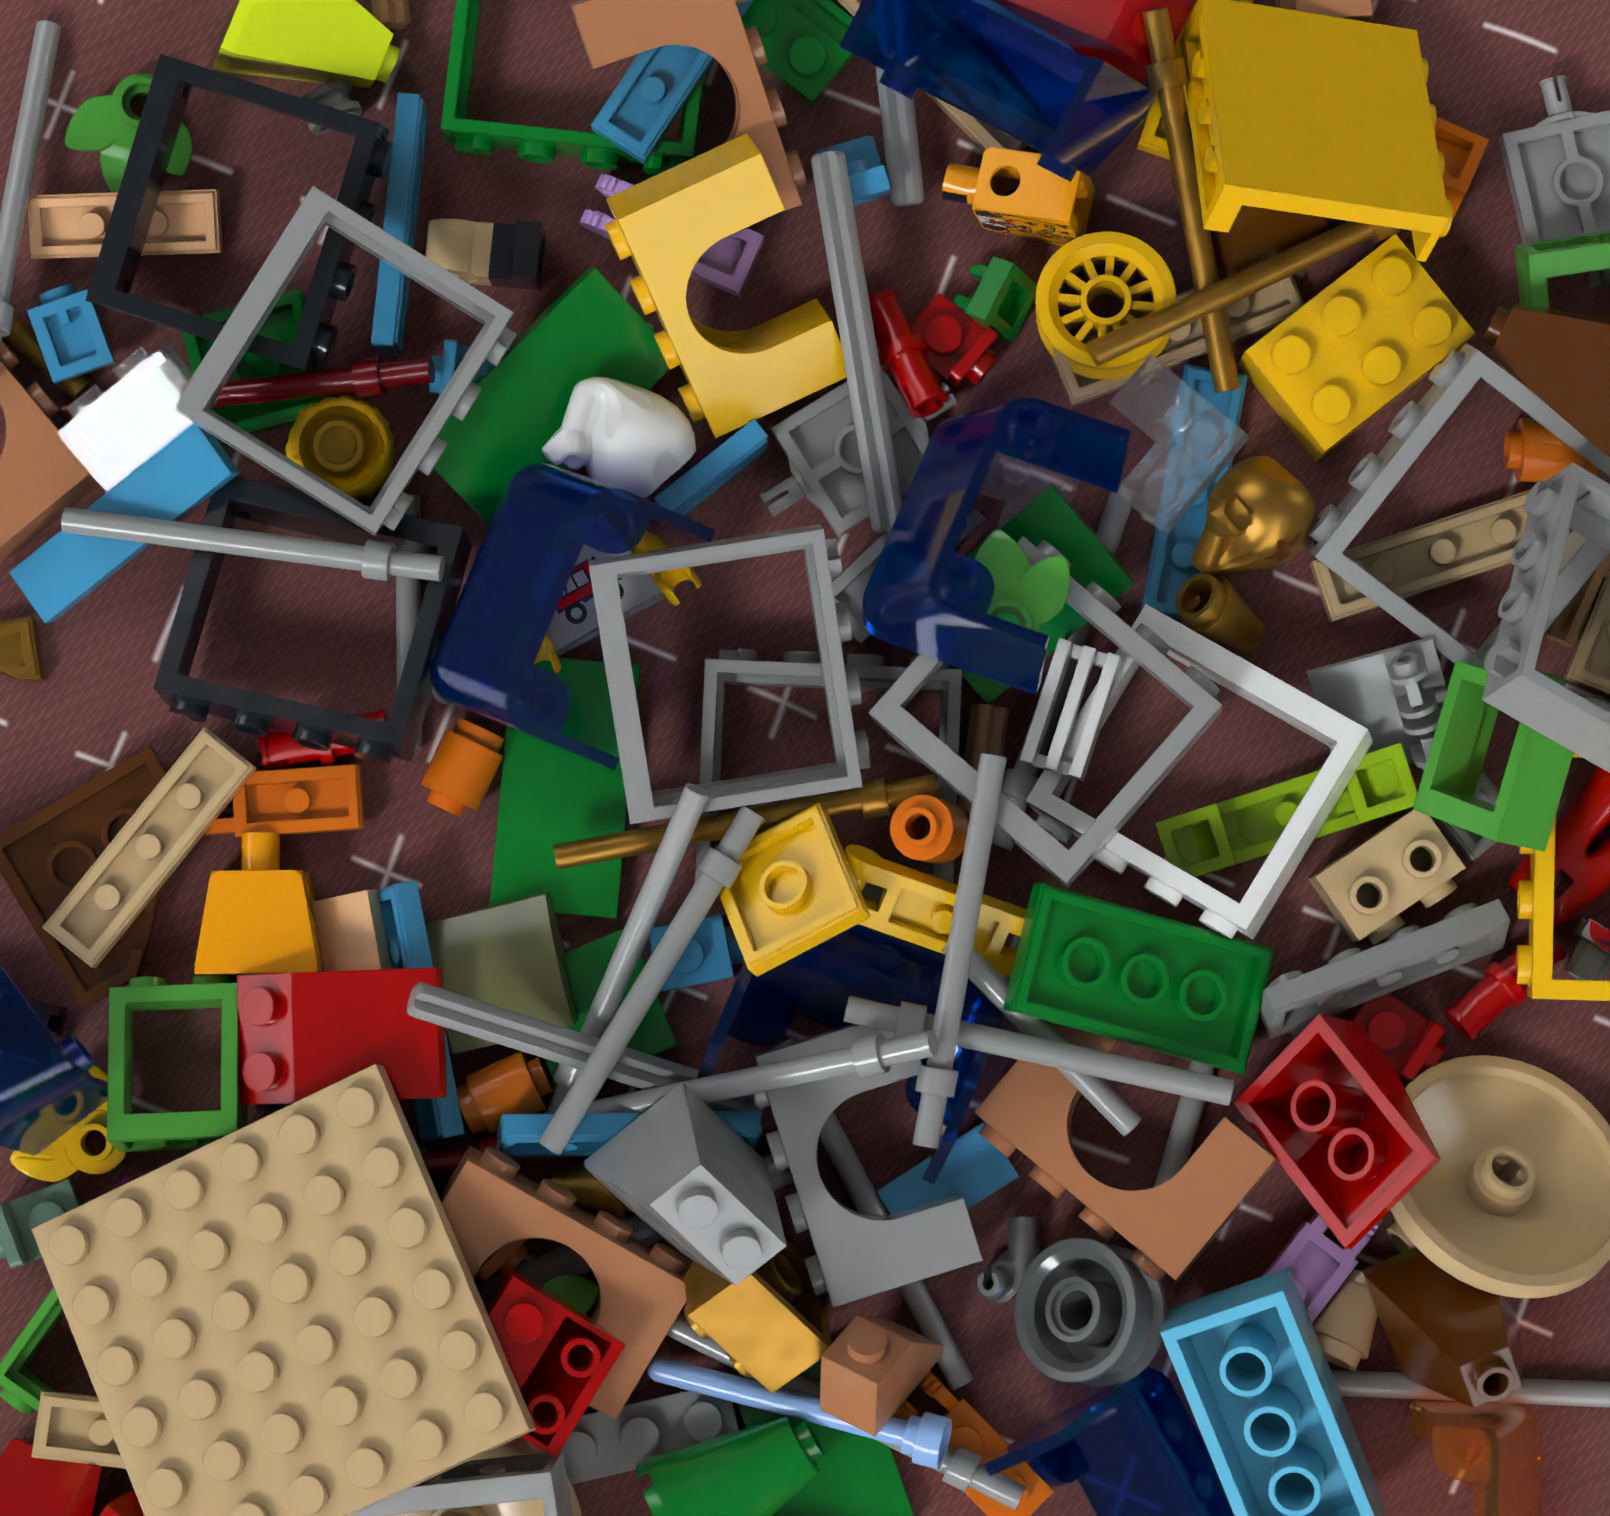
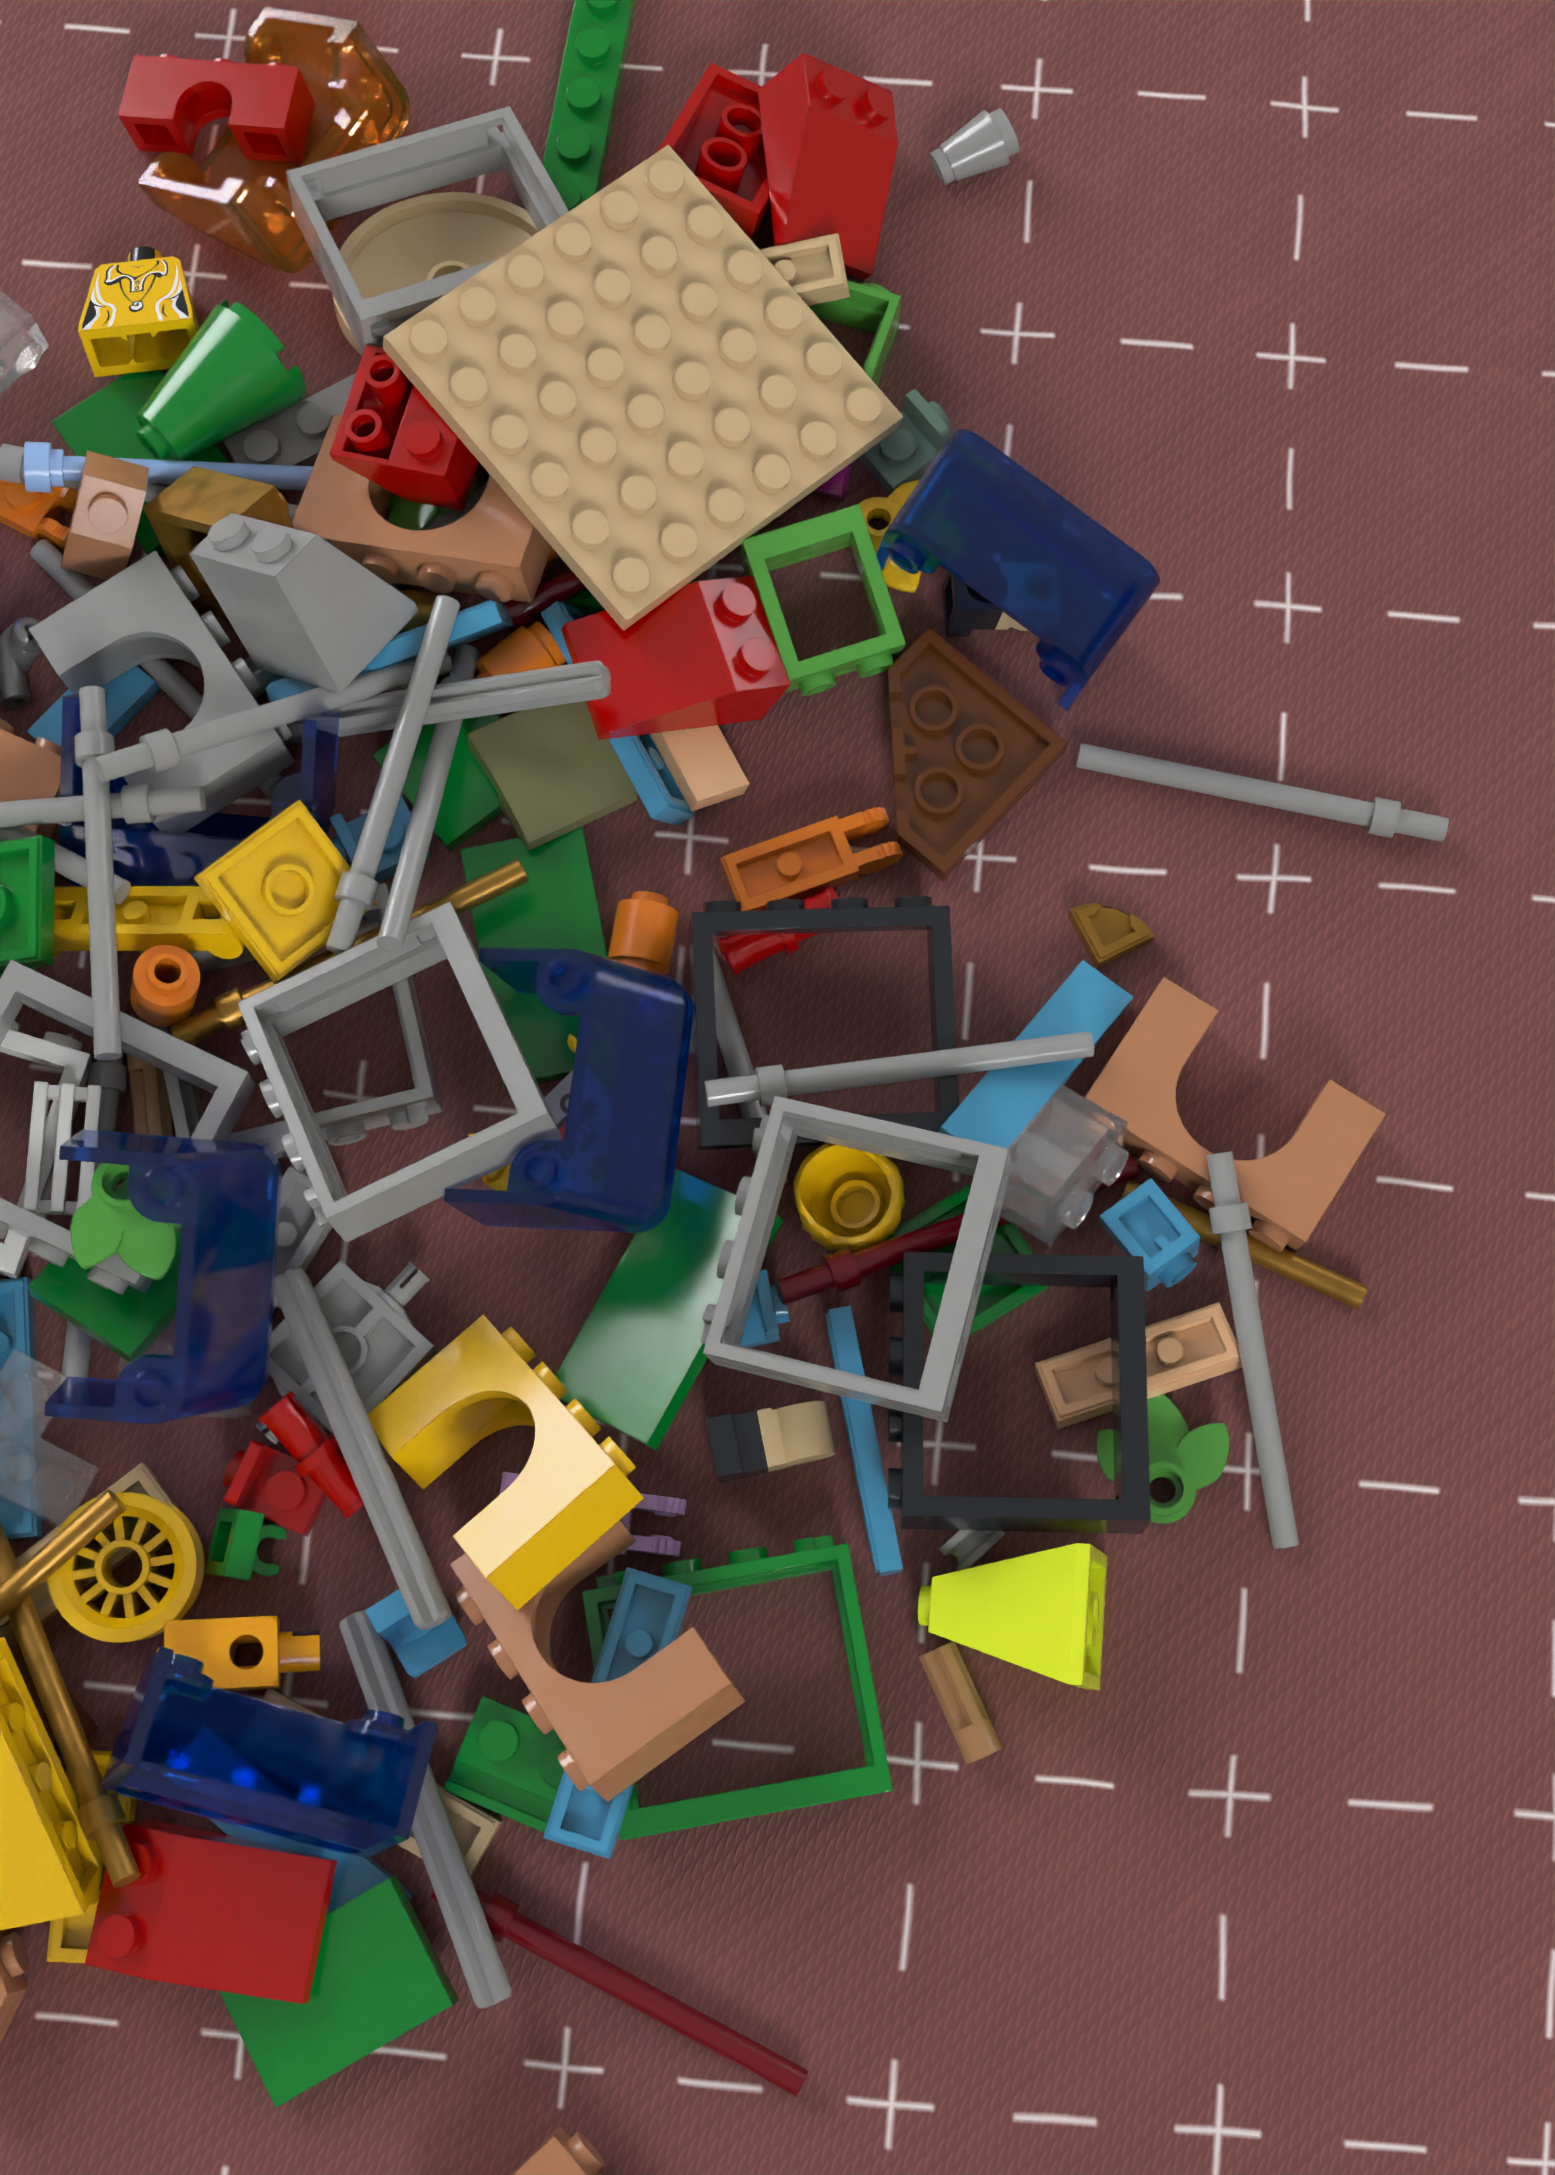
camera: 160 degrees right, 10 degrees down
tan tile [42,726,257,968] -> none
light orange torso [195,832,324,975] -> none
white piece [541,377,696,502] -> none
dark azure tile [654,419,769,524] -> none

